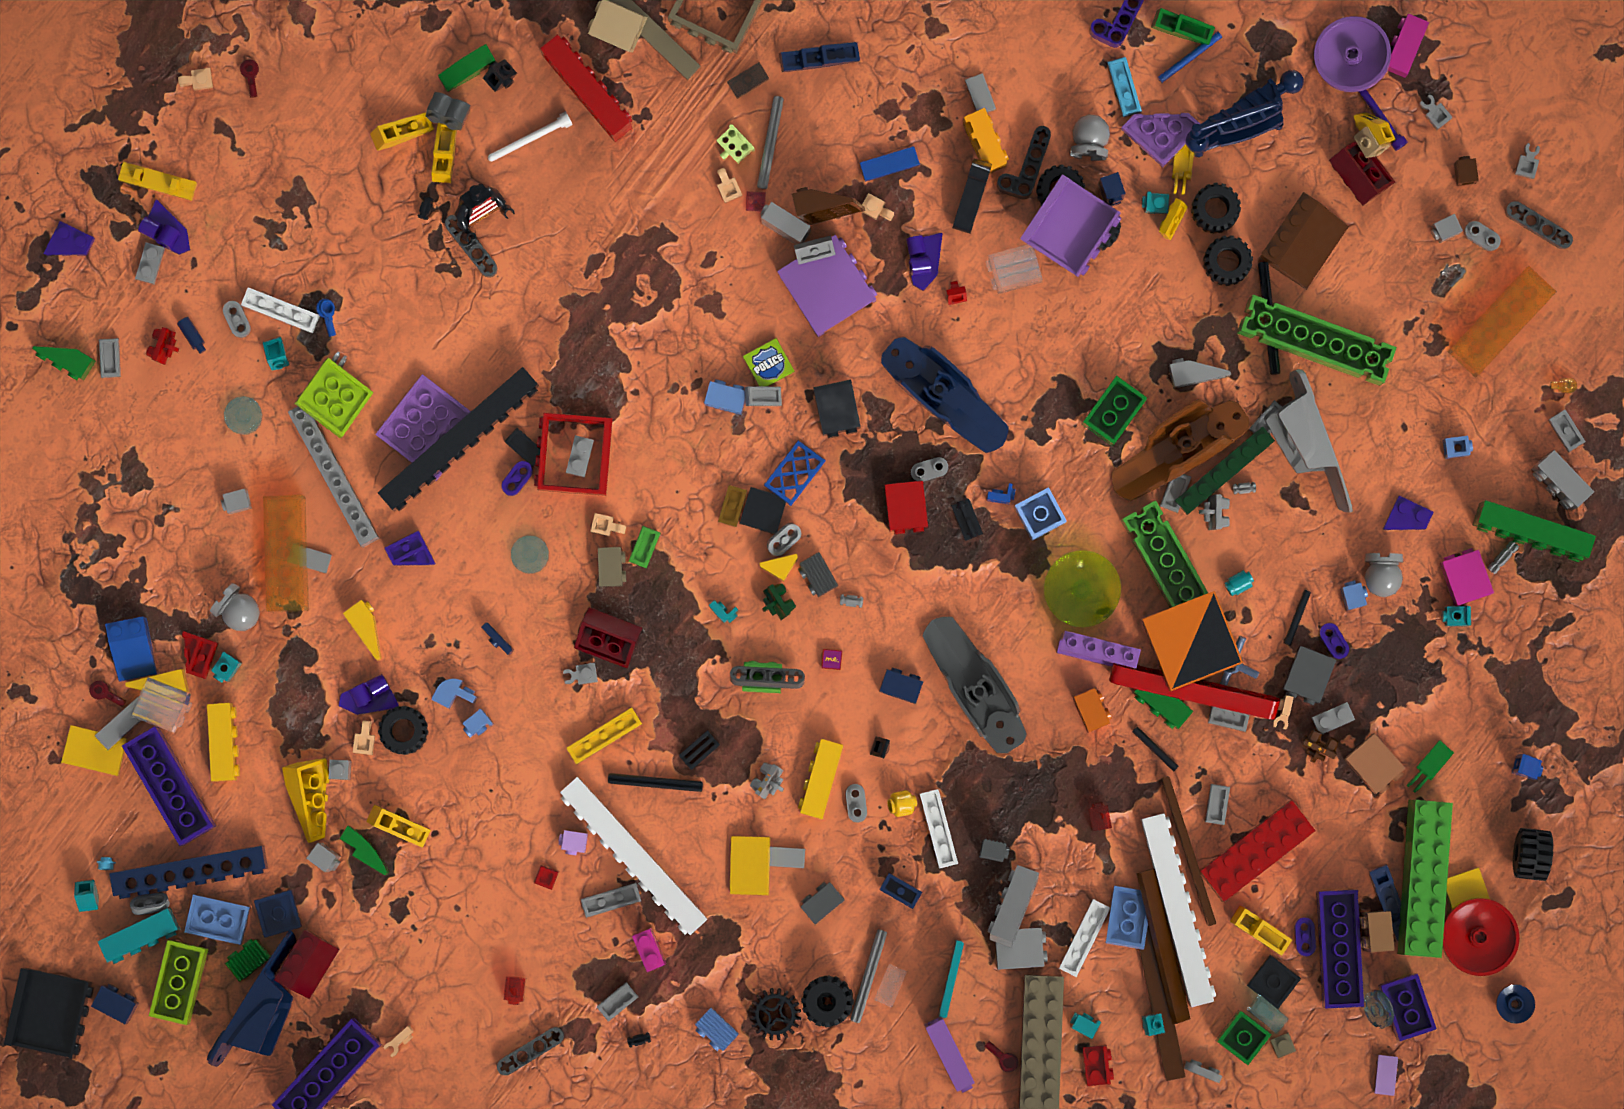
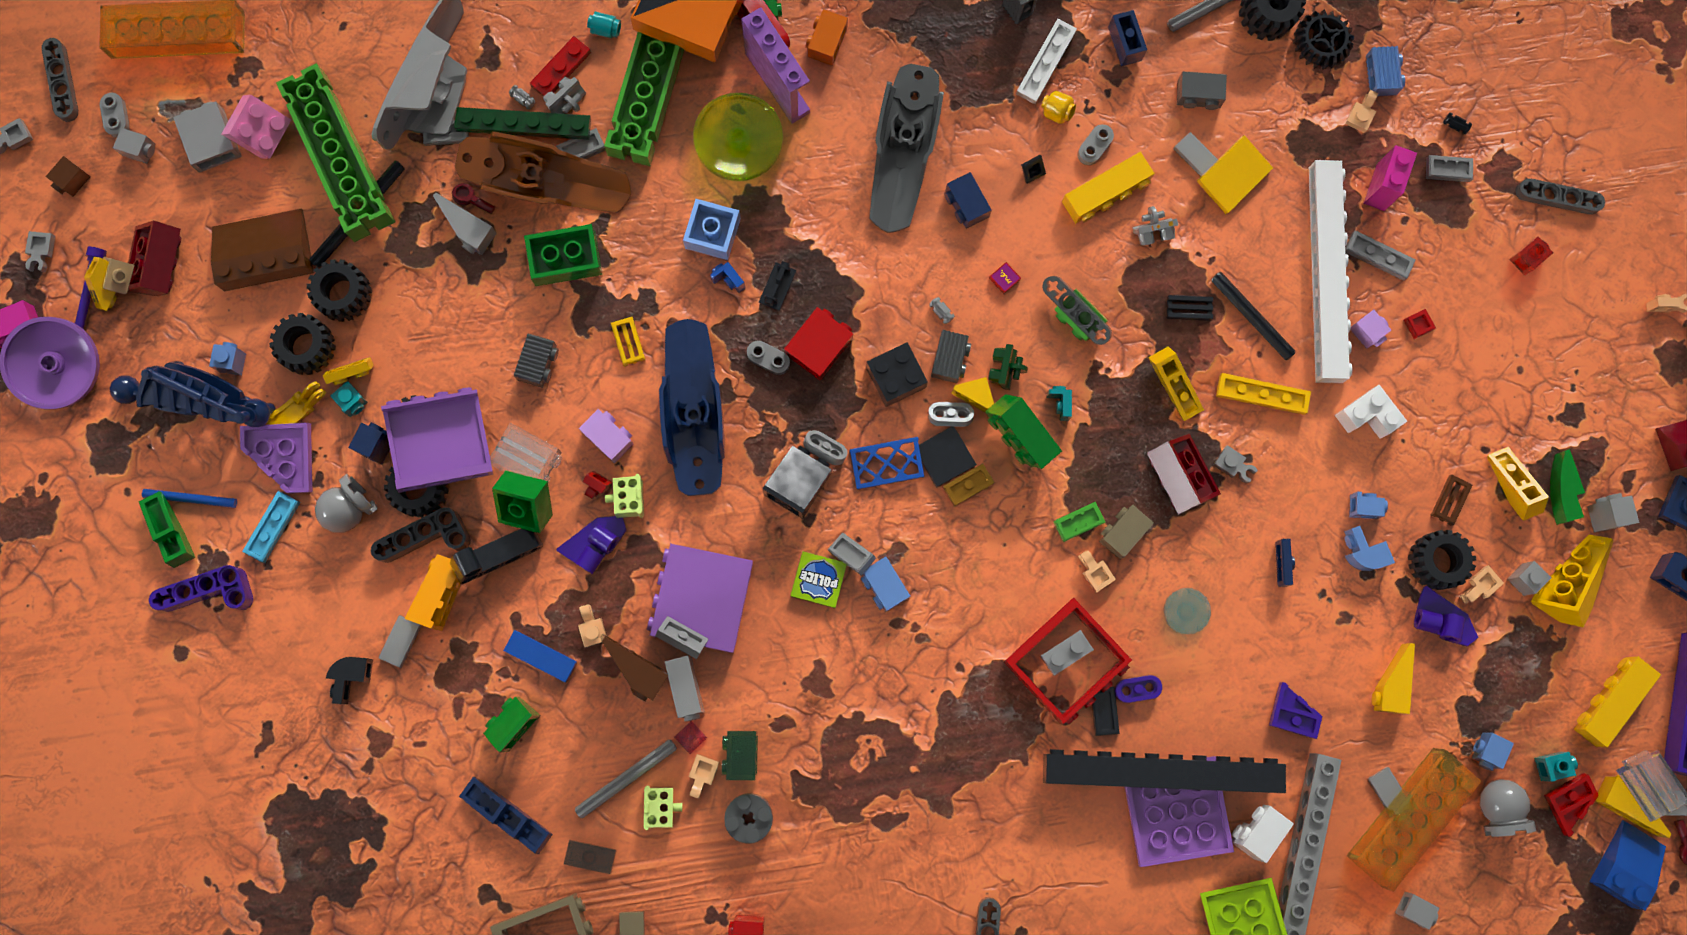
camera: 145 degrees left, 5 degrees down
none -> light grey brick [173,101,242,173]
none -> medium blue brick [209,342,246,376]
none -> bright pink brick [221,95,291,159]
none -> black brick [326,657,373,704]
none -> dark red plate [452,183,495,214]
none -> green slope [483,697,541,753]
none -> green brick [492,470,553,533]
none -> dark grey brick [514,334,559,388]
none -> red plate [530,36,591,97]
none -> lavender brick [579,409,633,464]
none -> yellowish green piece [605,474,644,518]
none -> yellow tile [611,317,646,367]
none -> clear green brick [722,731,758,780]
none -> dark grey brick [724,793,773,844]
none -> light grey plate [803,430,847,465]
none -> black brick [866,342,928,407]
none -> green brick [985,394,1062,469]
none -> yellow slope [1148,347,1204,421]
none -> white brick [1232,804,1294,863]
none -> white brick [1335,385,1407,439]
none -> light nougat plate [1345,90,1378,133]
none -> reddish brown tile [1431,475,1473,526]
none -> medium blue brick [1472,733,1514,771]

